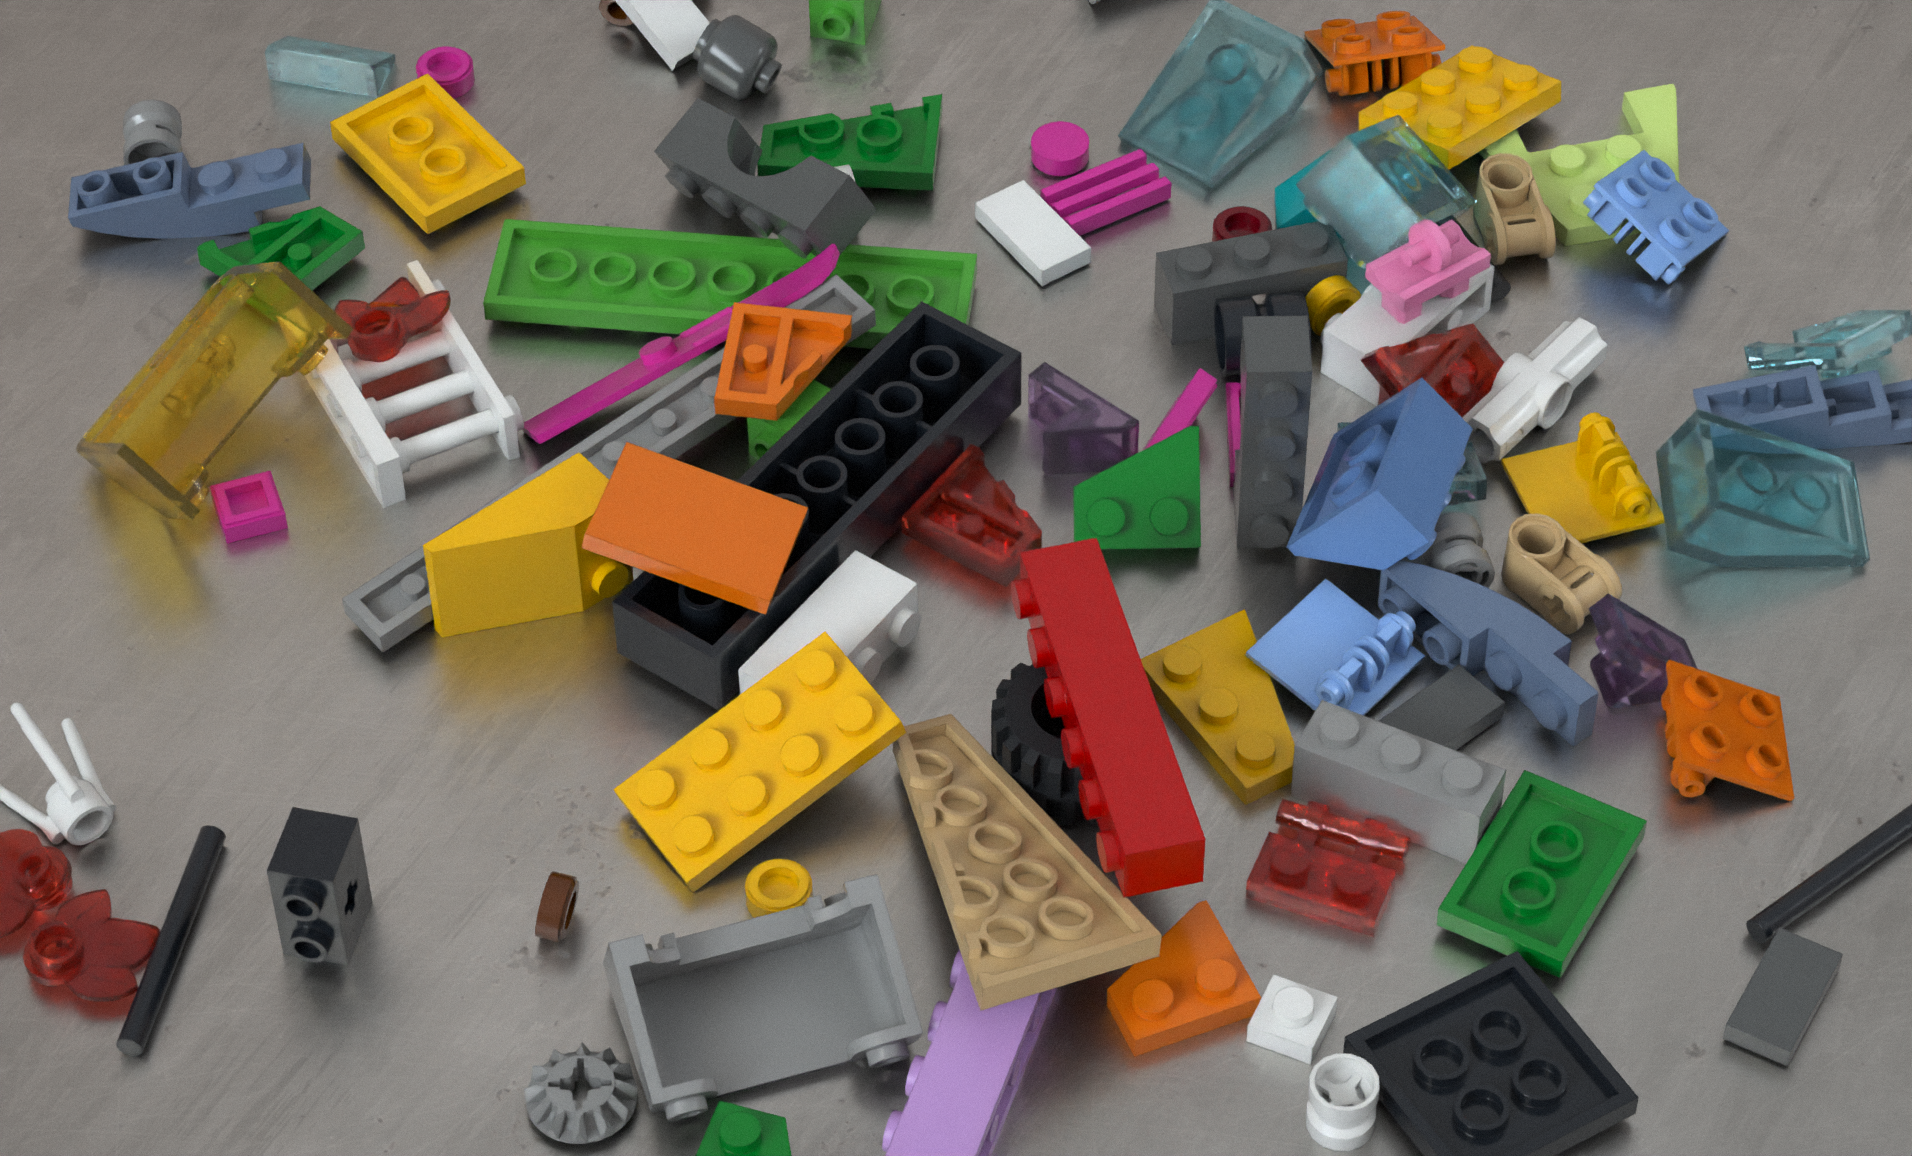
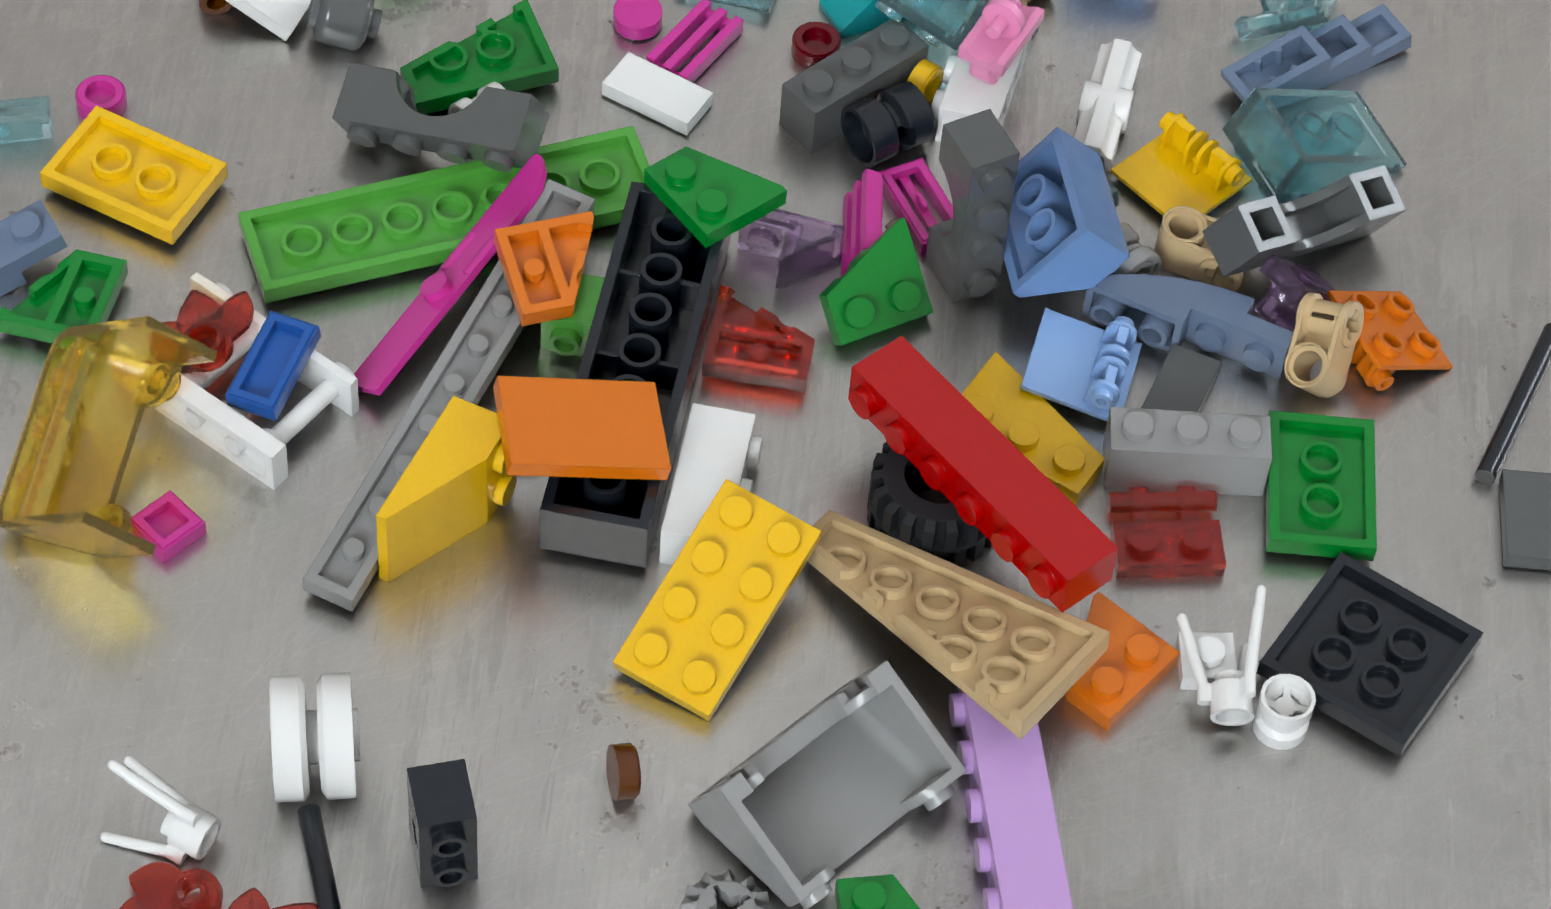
camera: 30 degrees left, 5 degrees up
yellow tile [745,859,813,918] -> none
clear red wing [1360,323,1505,417] -> none
none -> blue tile [225,310,321,421]
none -> white wheel [269,672,361,803]
none -> green wing [644,147,787,248]
none -> white plant [1177,585,1267,726]
none -> dark grey arch [1202,165,1406,277]
none -> tan piece [1284,292,1364,398]

